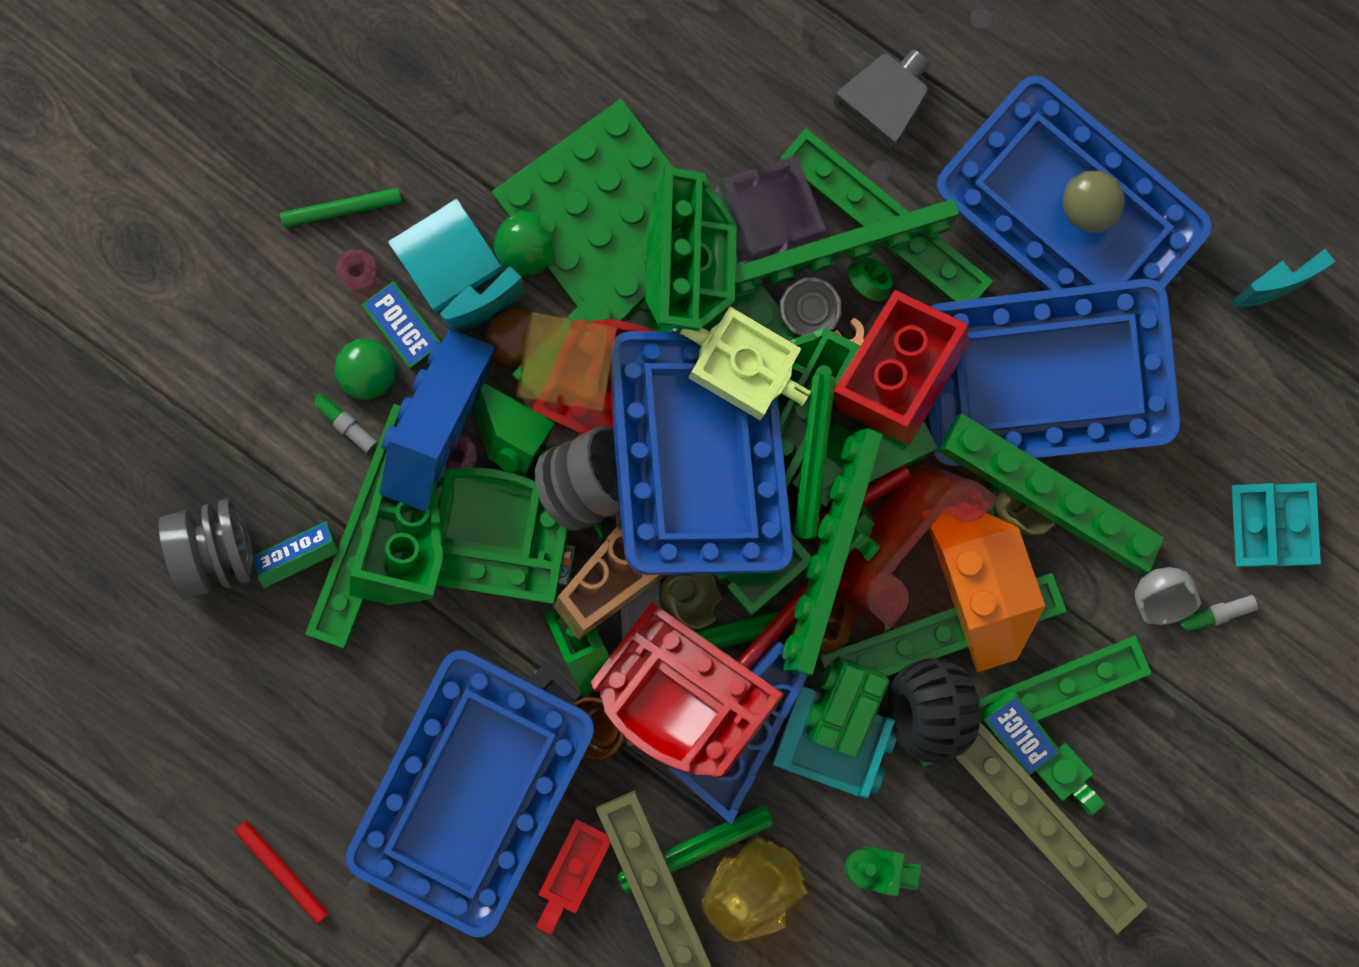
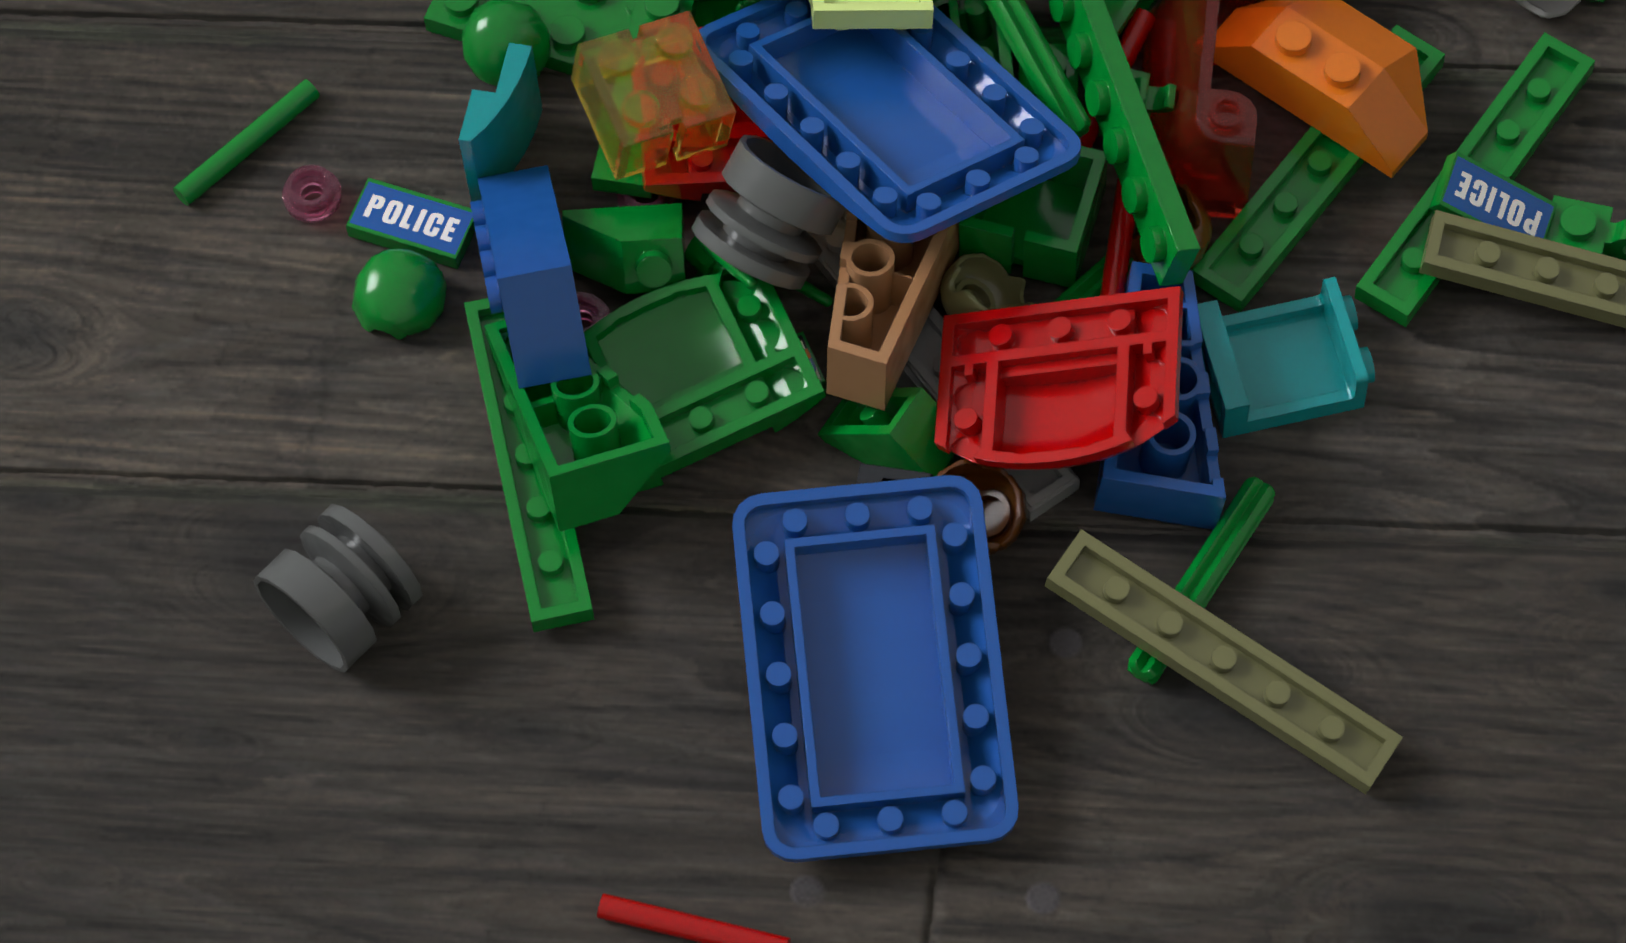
camera: 25 degrees left, 20 degrees down
tile [252,521,339,588] -> none
light grey piece [315,393,378,454] -> none
teal slope [389,199,503,313] -> none
reddish brown hair [484,308,550,369] -> none
red plate [536,819,611,935] -> none
clear yellow hair [701,837,807,942] -> none
green brick [804,656,890,758] -> none
green hips [845,846,921,896] -> none
black wheel [888,658,981,763] -> none

